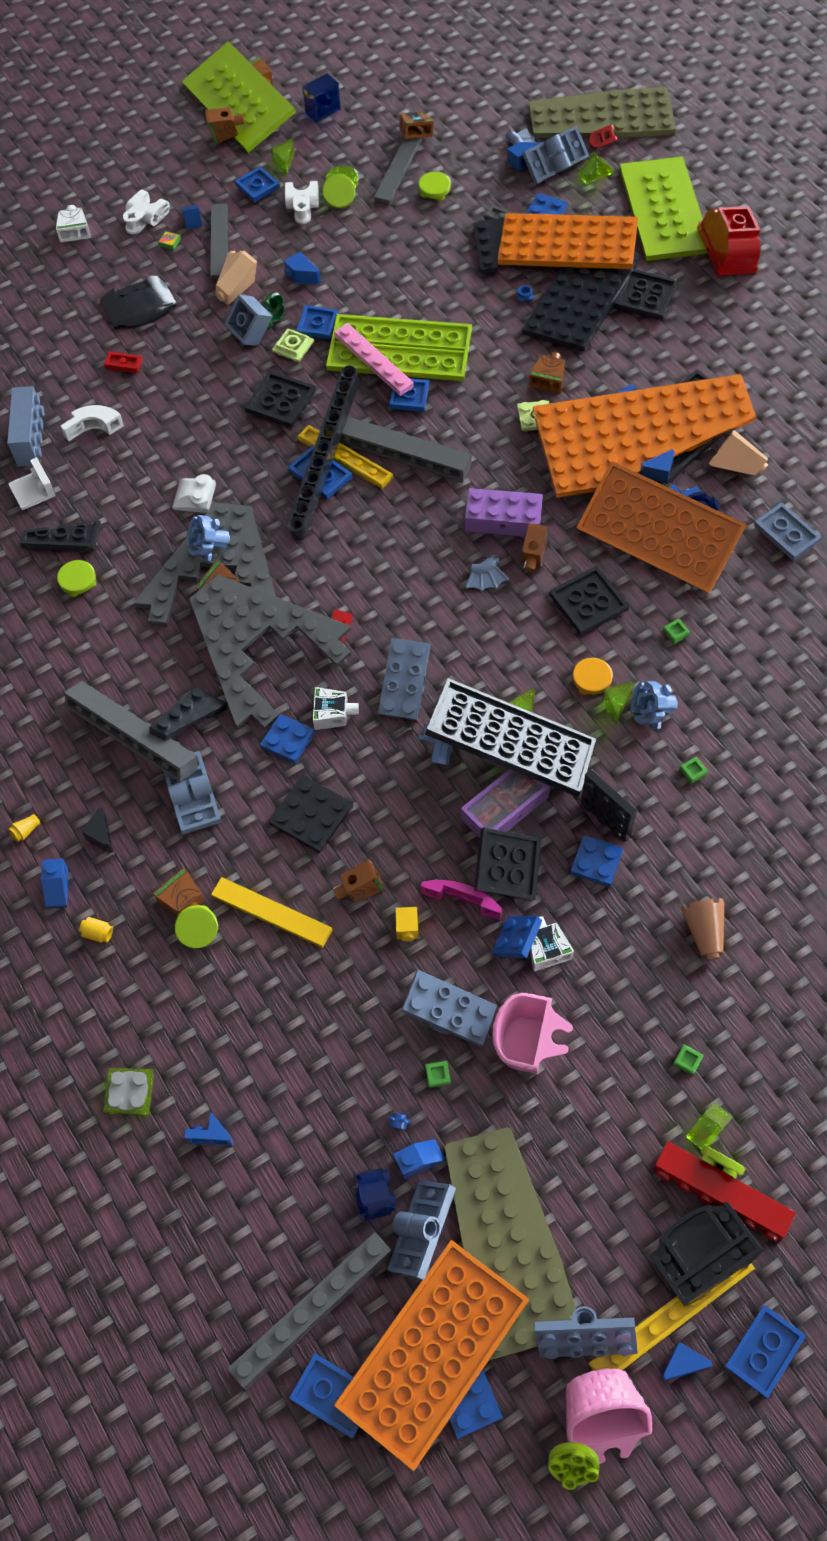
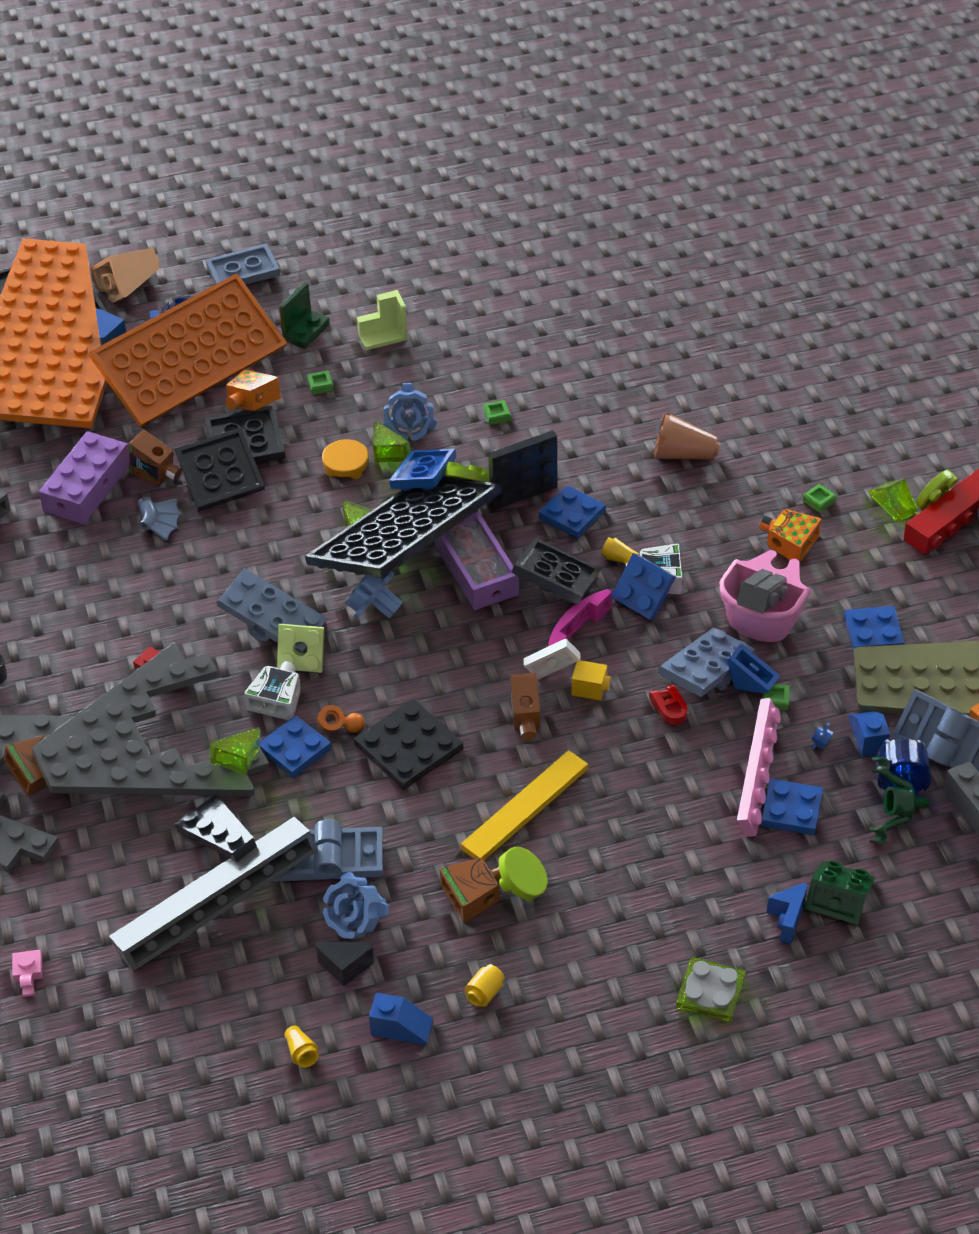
camera: 75 degrees left, 15 degrees down
none -> bright pink plate [12,950,43,997]
none -> black plate [174,427,265,512]
none -> clear neon green slope [209,727,261,774]
none -> orange torso [225,370,281,411]
none -> yellowish green piece [277,624,324,673]
none -> dark green bracket [279,282,330,349]
none -> orange plate [317,705,365,733]
none -> medium blue piece [323,872,389,939]
none -> yellowish green panel [357,290,408,350]
none -> blue plate [389,448,457,491]
none -> lime tile [444,462,489,482]
none -> white plate [524,639,580,680]
none -> yellow cone [601,537,639,564]
none -> red plate [649,684,688,725]
none -> blue slope [727,643,780,693]
none -> dark grey brick [737,569,788,613]
none -> bright pink plate [737,698,781,837]
none -> orange torso [759,509,822,563]
none -> blue plate [761,779,823,835]
none -> dark green bracket [804,861,875,925]
none -> blue plate [844,606,904,651]
none -> dark green piece [869,757,929,844]

